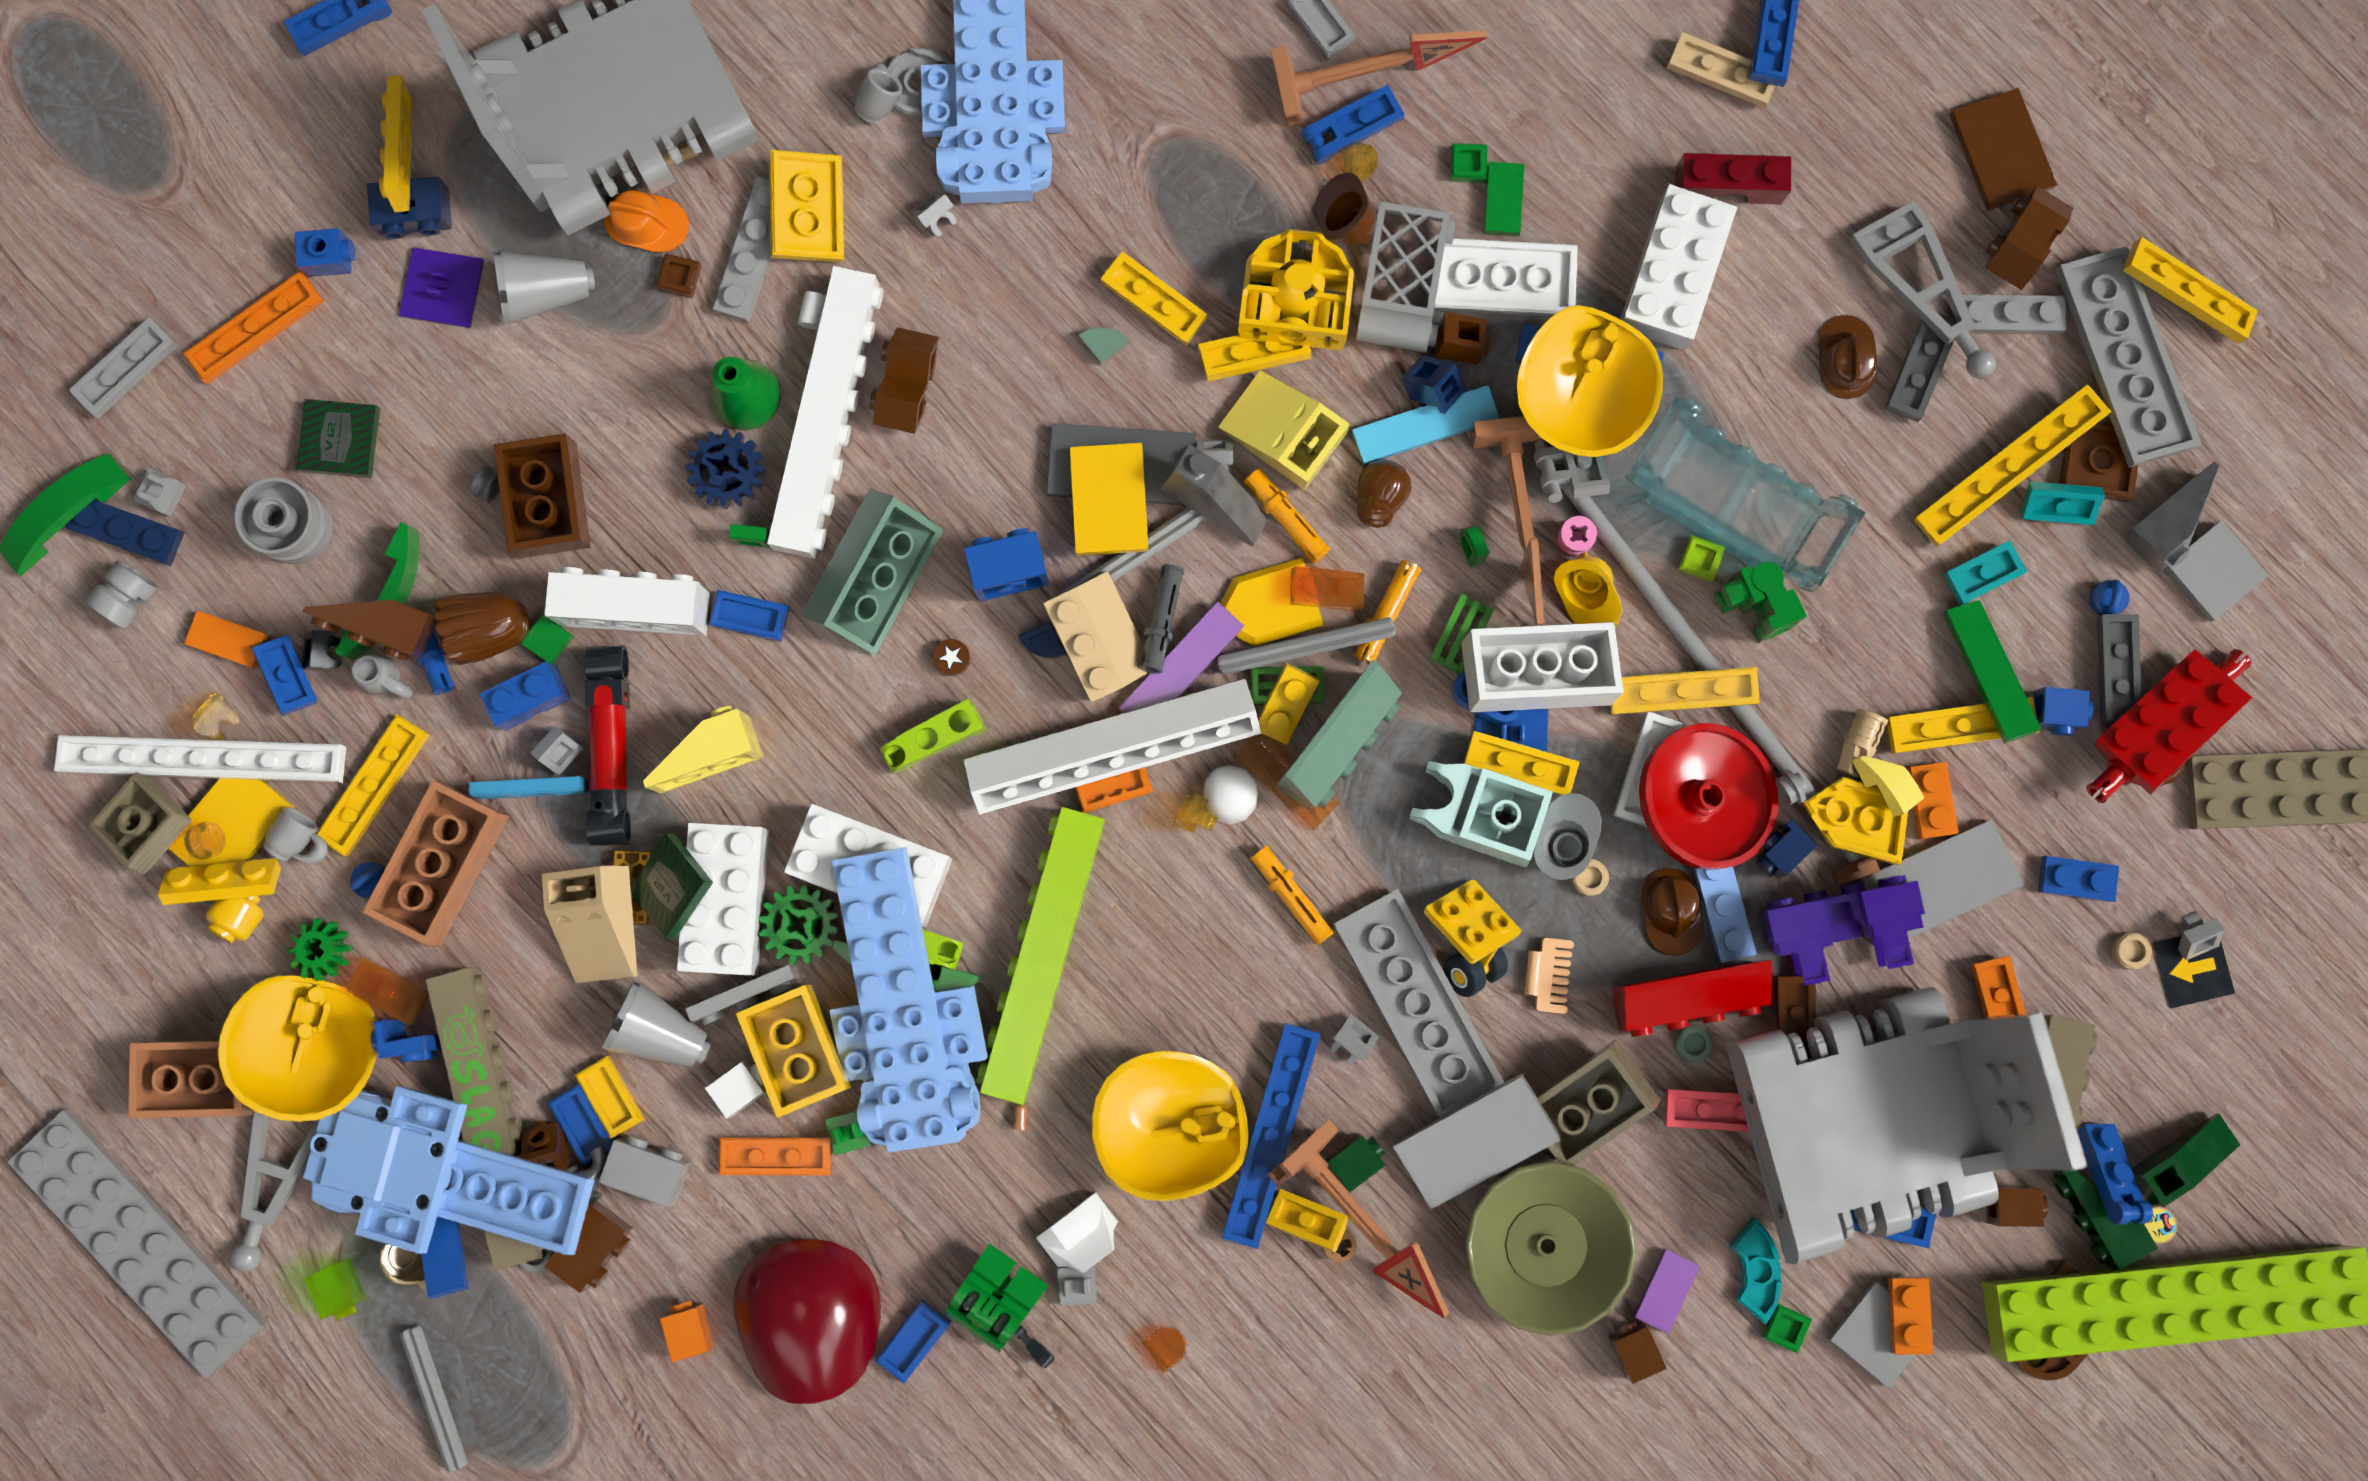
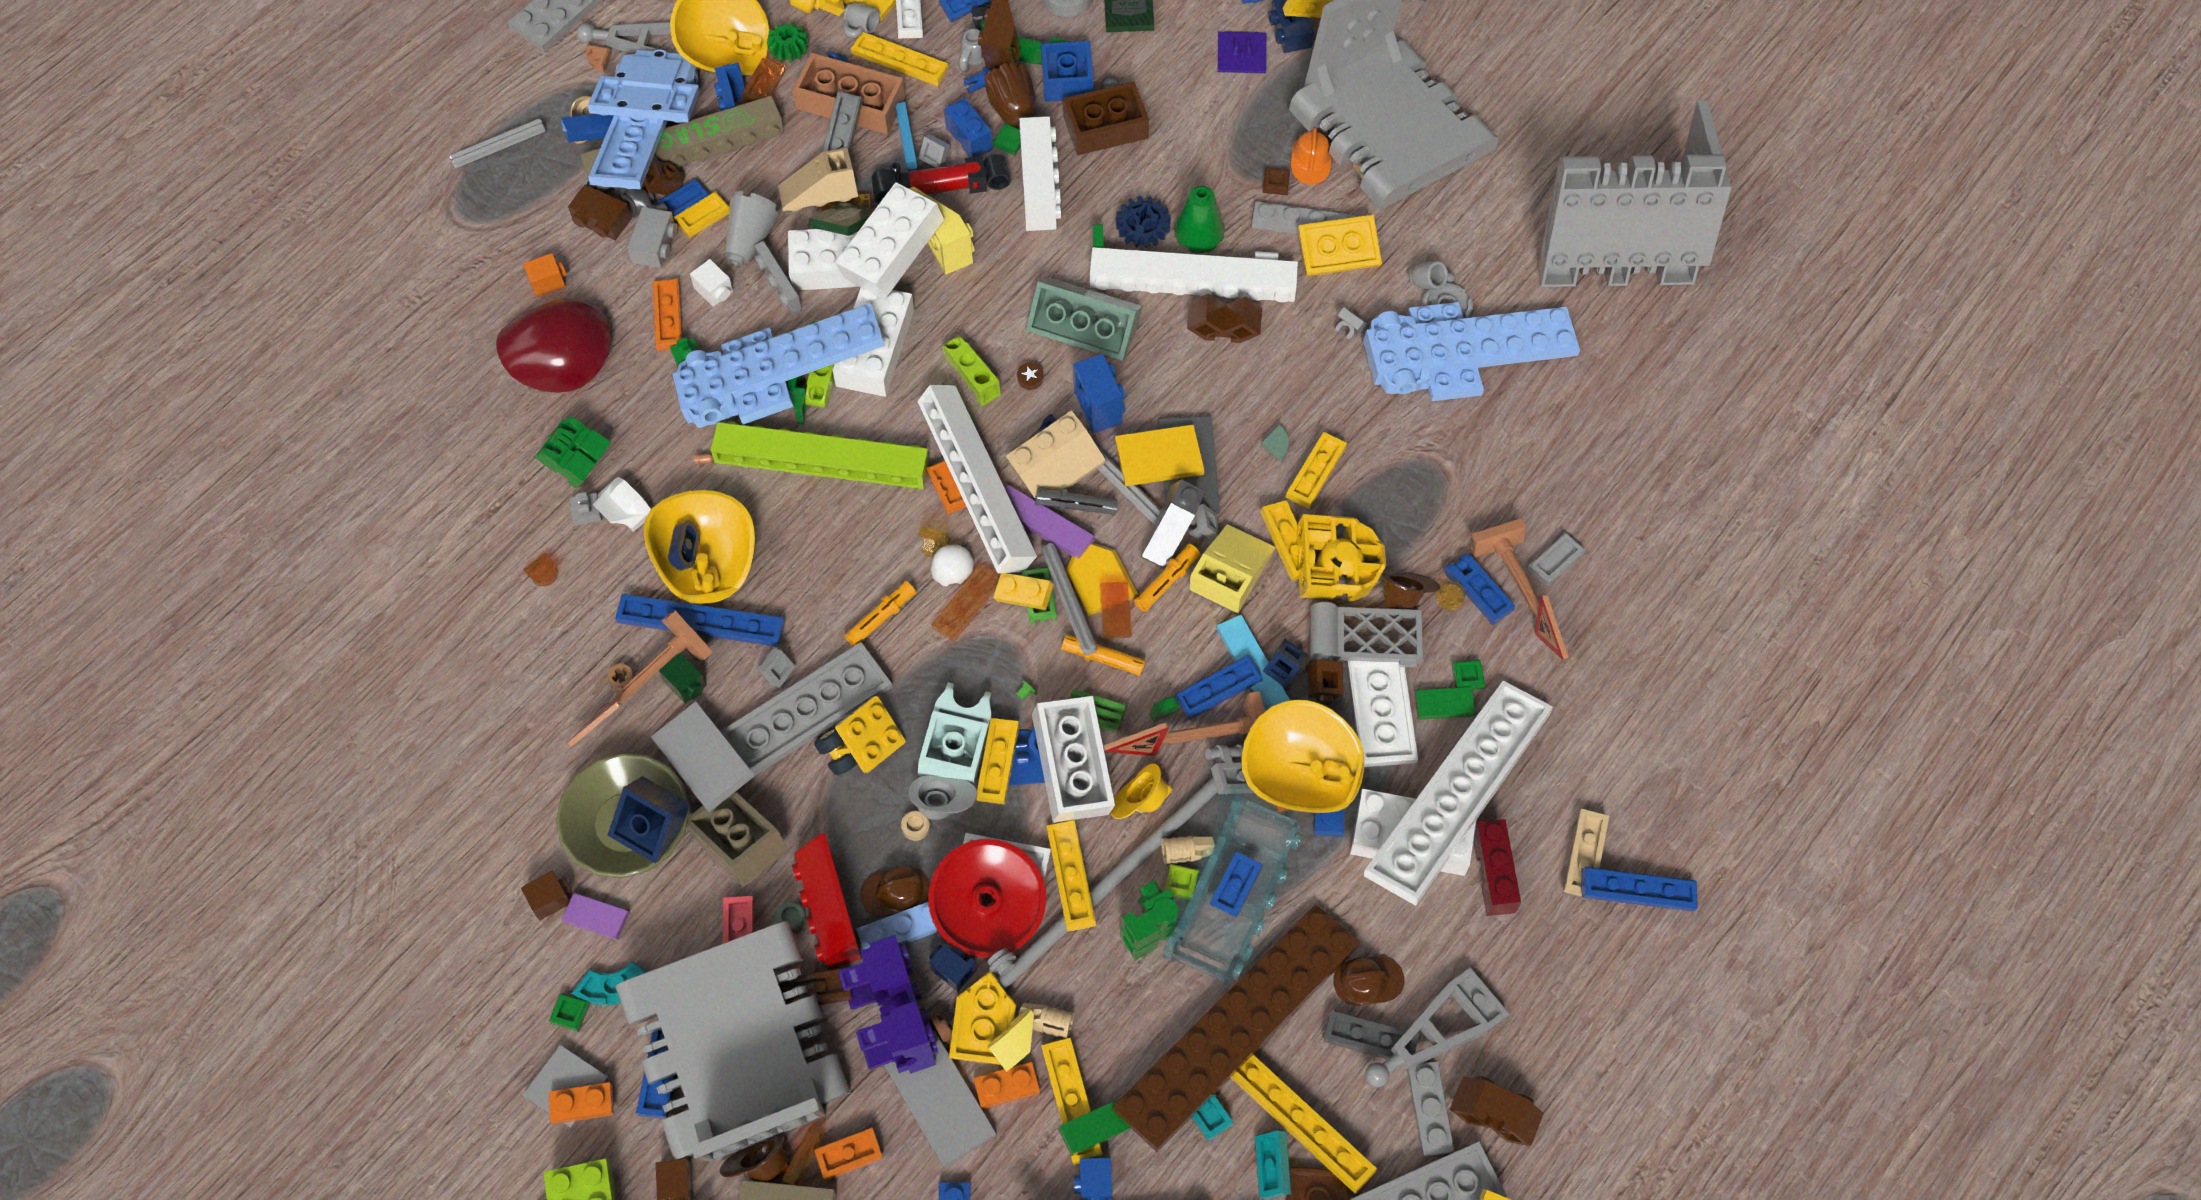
camera: 85 degrees right, 20 degrees down
clear neon green brick [304,1258,367,1321] -> none
light grey cone [493,250,595,324] -> none
blue tile [709,590,790,642] -> none
yellow brick [736,985,852,1118] -> none
green gear [759,885,840,965] -> none
blue tile [875,1299,951,1384] -> none
black piece [1014,1325,1054,1369] -> none
yellow plate [1266,1189,1350,1253] -> none
sand green slope [1276,660,1402,812] -> none
reddish brown hair [1357,459,1412,528] -> none
light nougat piece [1524,938,1574,1014] -> none
bright pink wheel [1557,516,1597,556] -> none
reddish brown tile [1949,88,2057,211] -> none
none -> nougat tile [586,45,612,73]
none -> dark blue slope [607,776,691,863]
none -> plate [668,520,700,571]
none -> tile [823,91,863,155]
none -> white brick [835,182,944,300]
none -> bright green piece [1016,680,1036,701]
none -> blue brick [1041,41,1094,102]
none -> reddish brown plate [1112,904,1360,1152]
none -> tan hinge [1161,835,1215,865]
none -> blue tile [1175,655,1263,720]
none -> blue plate [1210,851,1263,918]
none -> white plate [1364,681,1553,906]

